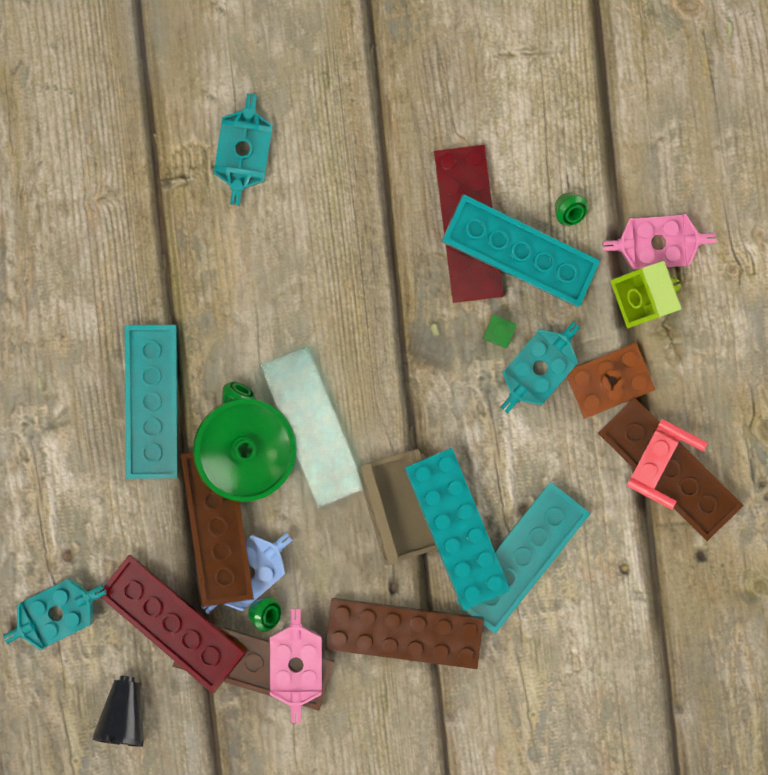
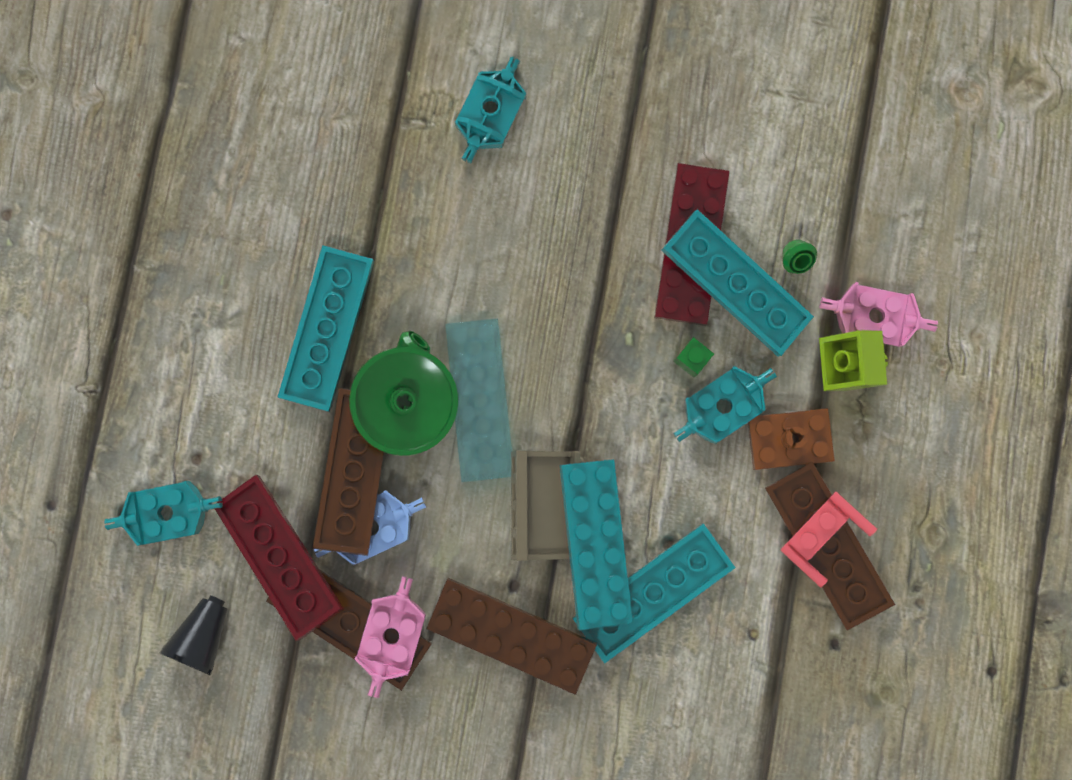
camera: 10 degrees right, 5 degrees down
green cone [248,597,281,632] -> none

